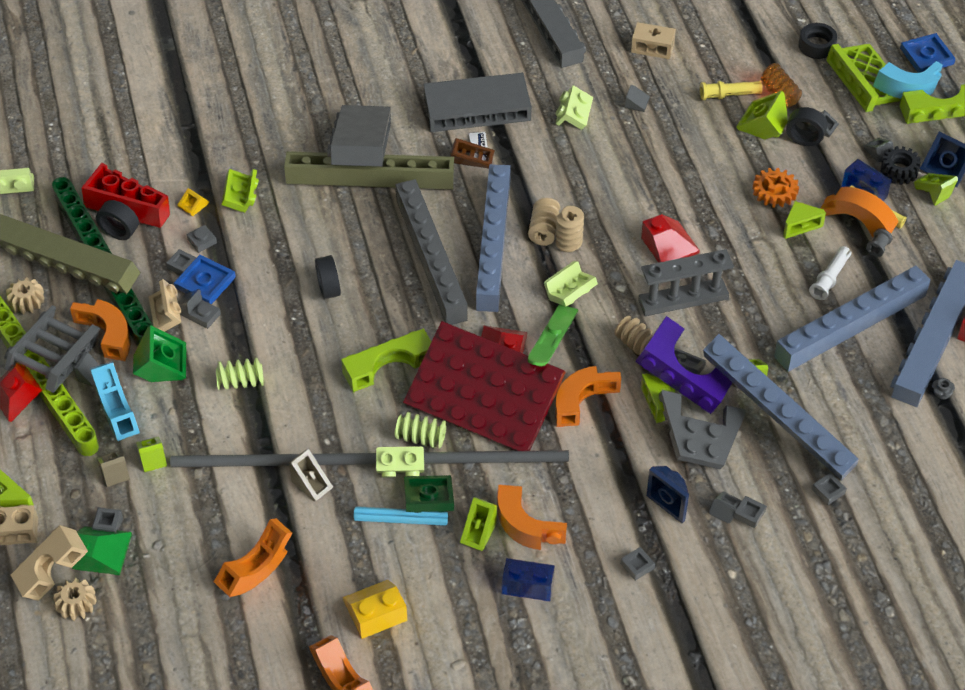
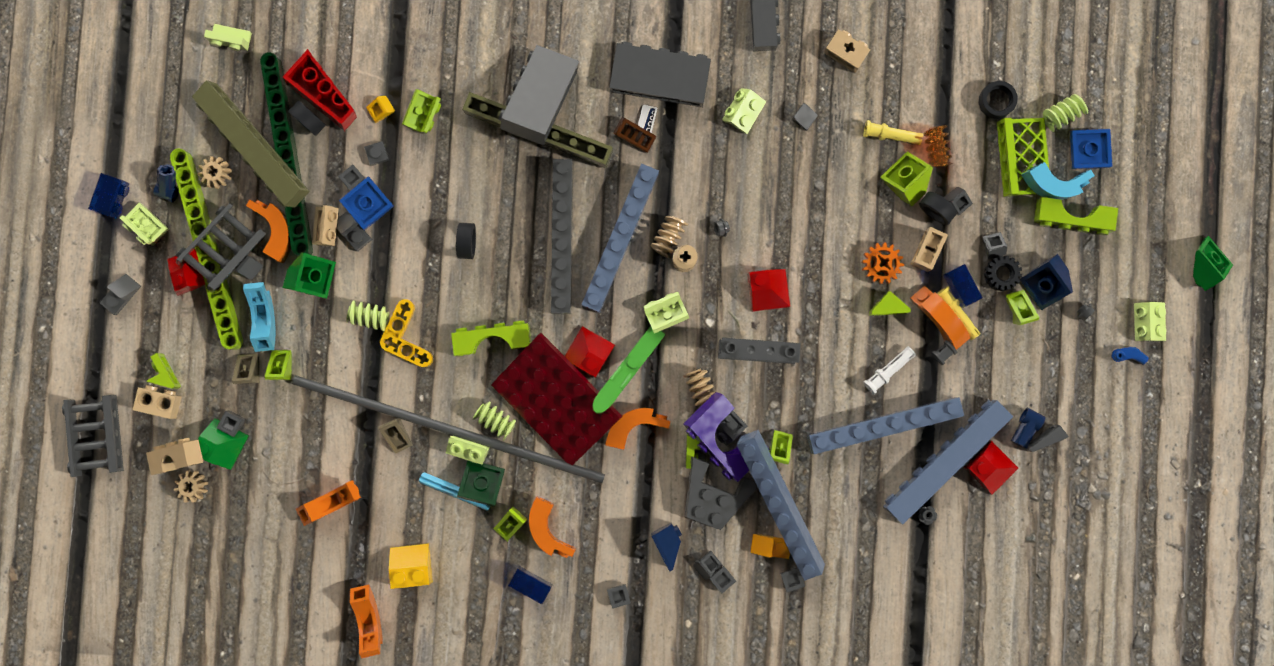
camera: 20 degrees right, 35 degrees up
none -> yellow beam [380,299,433,367]
none -> dark grey plate [714,218,730,237]
none -> light orange slope [750,534,790,559]
none -> tan brick [910,227,948,272]
none -> yellowish green piece [1043,94,1088,132]

